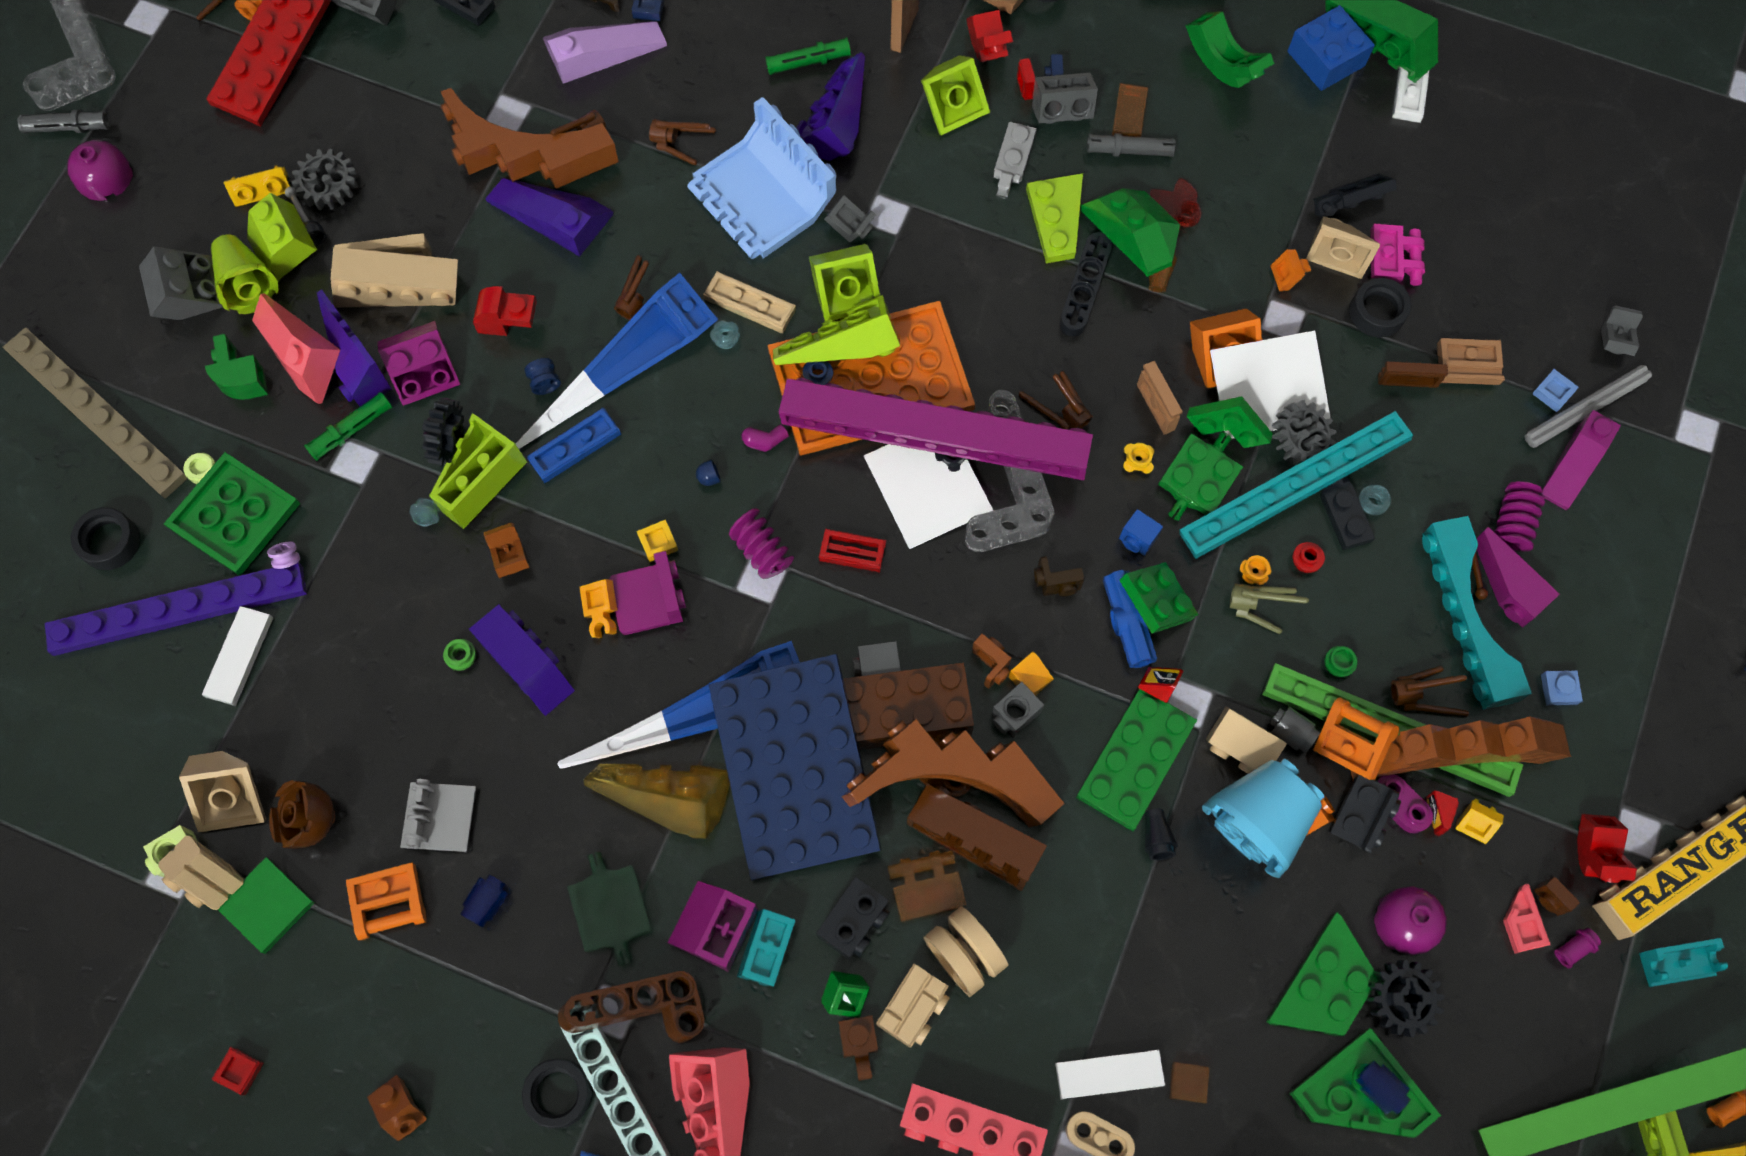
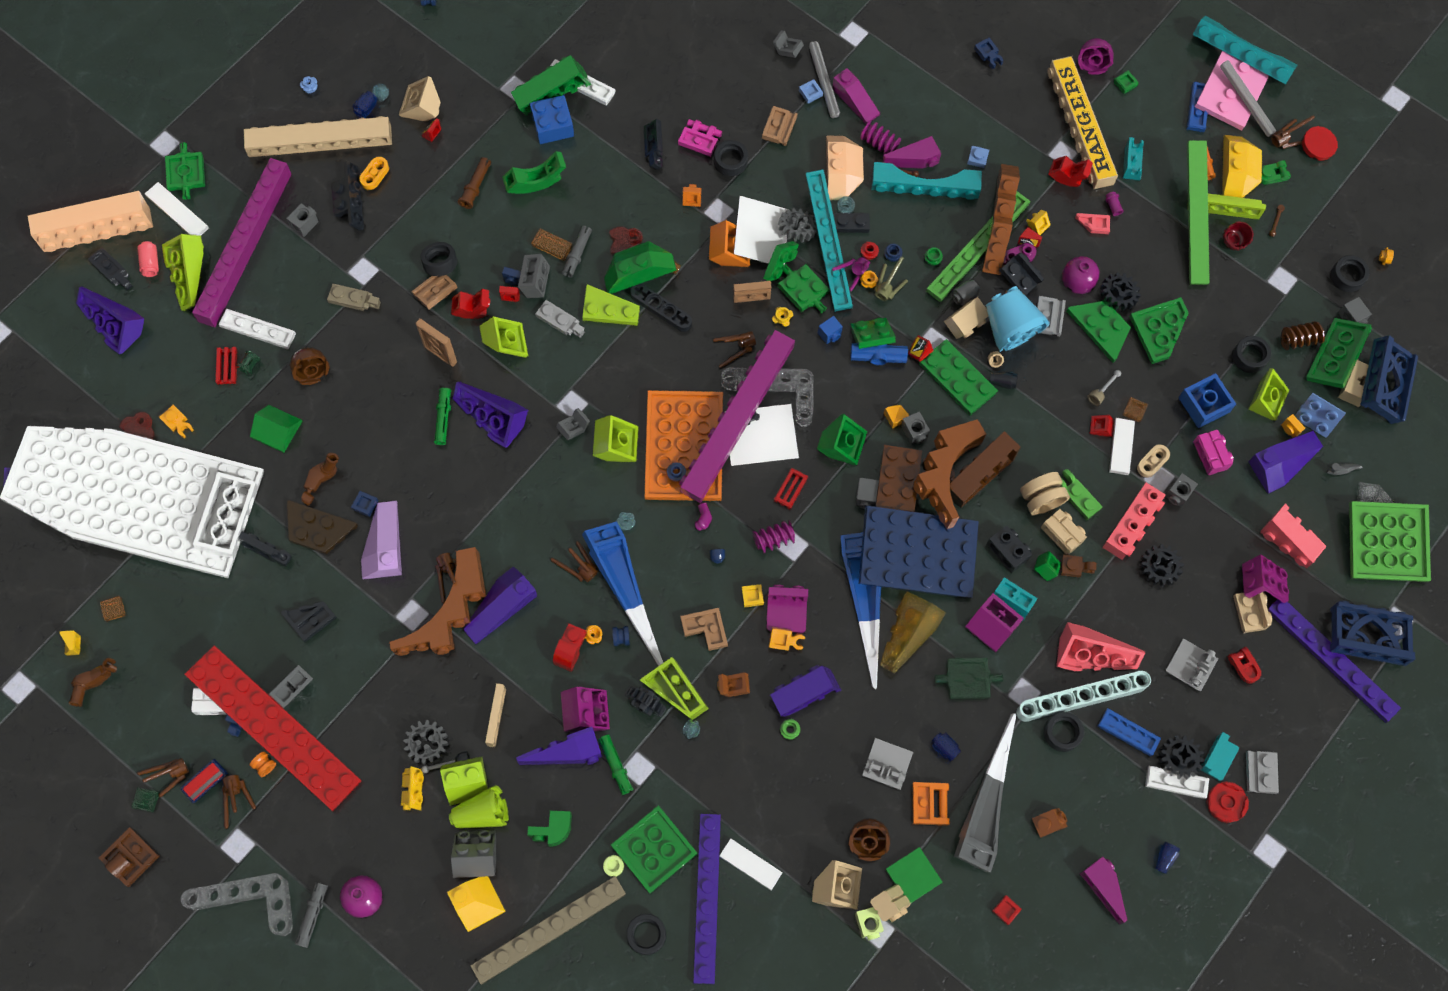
camera: 75 degrees left, 0 degrees up
coral wedge [252,293,340,404] -> none
lavender bush [267,542,300,569] -> none
tan wedge [331,247,458,308] -> none
blue tile [526,408,621,484] -> none
reddish brown beam [558,971,705,1043] -> none
reddish brown plant [649,119,716,165] -> none
light blue hinge [687,97,837,259] -> none
tan tile [703,271,796,334] -> none
lime wedge [773,295,900,365] -> none
clear orange plate [887,850,967,922] -> none
dark orange bracket [972,634,1011,689] -> none
dark brown bracket [1034,556,1084,597] -> none
tan slope [1306,216,1380,279] -> none
orange plate [1313,697,1399,780] -> none
clear blue brick [1355,1060,1411,1115] -> none
reddish brown tile [1378,361,1448,388] -> none
reddish brown plant [1391,666,1469,717] -> none
reddish brown plate [1533,877,1580,916] -> none
none -> yellow slope [447,876,506,932]
none -> light orange plate [585,625,602,644]
none -> medium nougat plate [680,608,728,651]
none -> green slope [817,414,868,465]
none -> light nougat wedge [826,136,864,200]
none -> magenta plant [832,257,870,291]
none -> dark blue plate [884,244,902,262]
none -> dark grey plate [954,713,1016,873]
none -> tan hinge [988,351,1004,368]
none -> light grey plate [1037,296,1066,336]
none -> bright green hinge [1060,469,1102,520]
none -> dark tan hinge [1088,370,1121,406]
none -> red slope [1090,415,1114,437]

